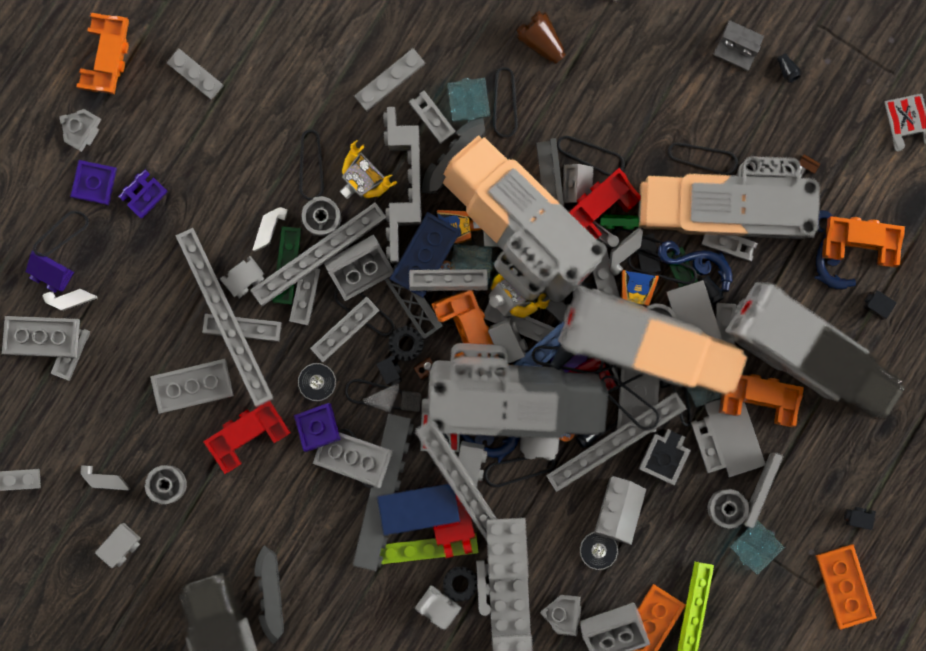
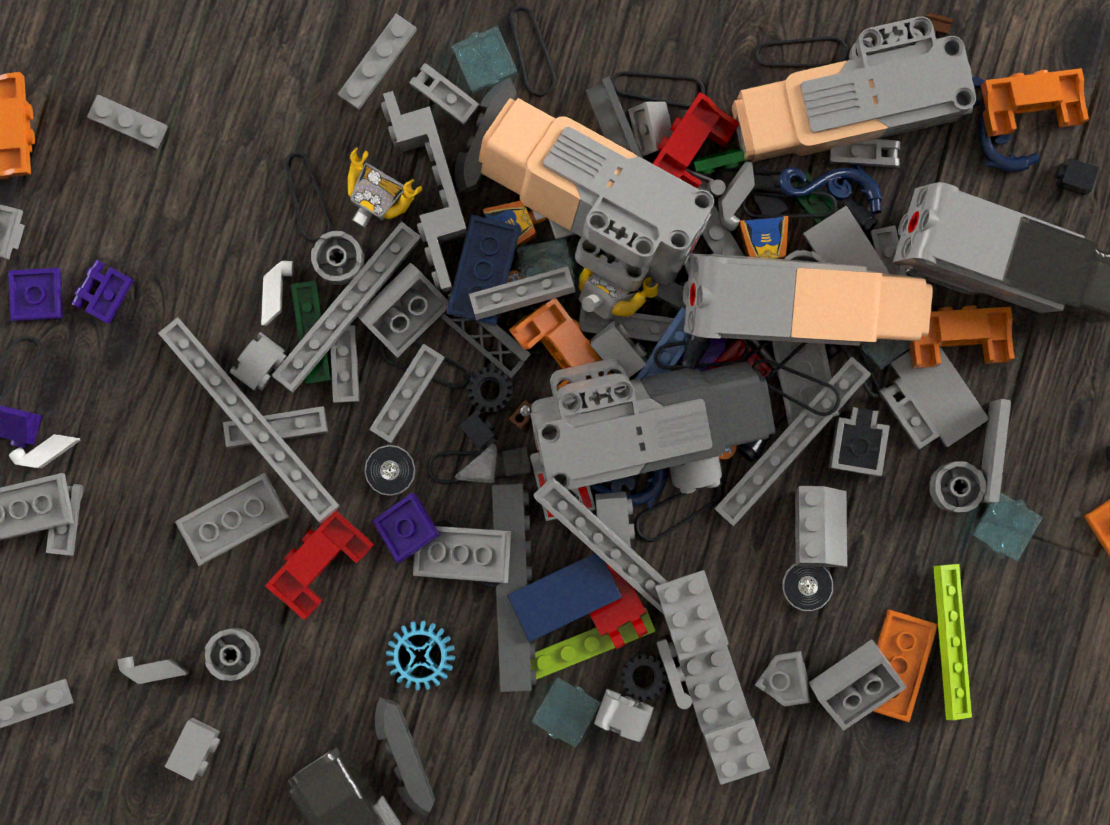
camera: 15 degrees left, 0 degrees up
none -> medium azure gear [386,621,455,691]
none -> clear light blue plate [531,677,601,748]

